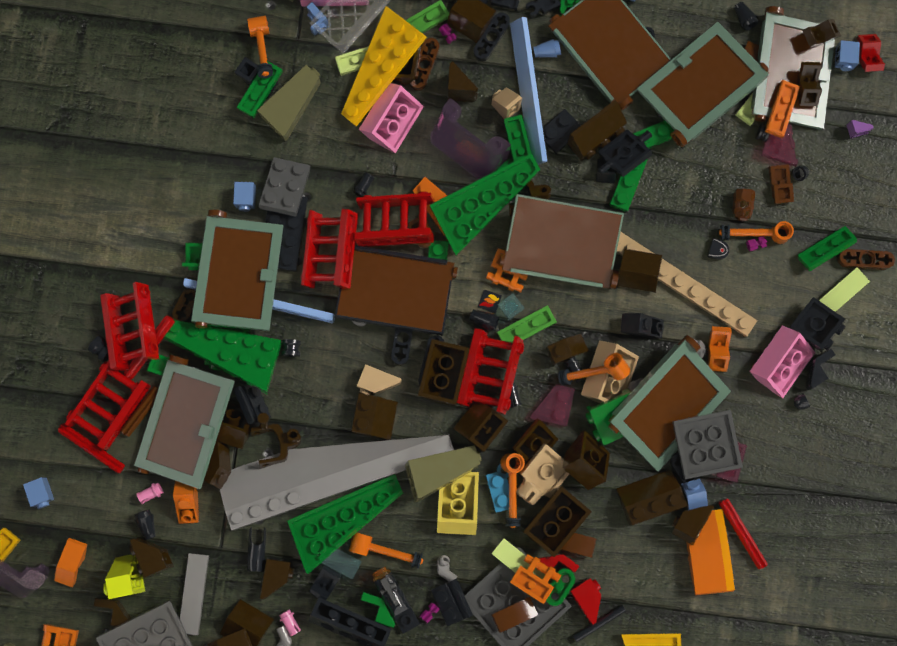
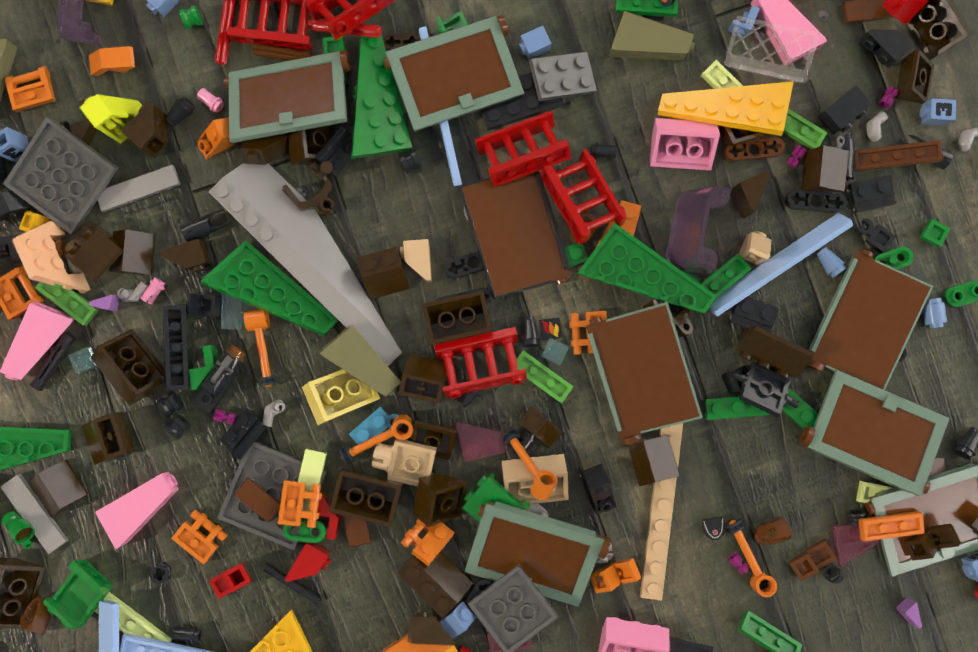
camera: 65 degrees right, 5 degrees up
none -> green wheel [179,5,203,30]
none -> orange plate [401,519,455,566]

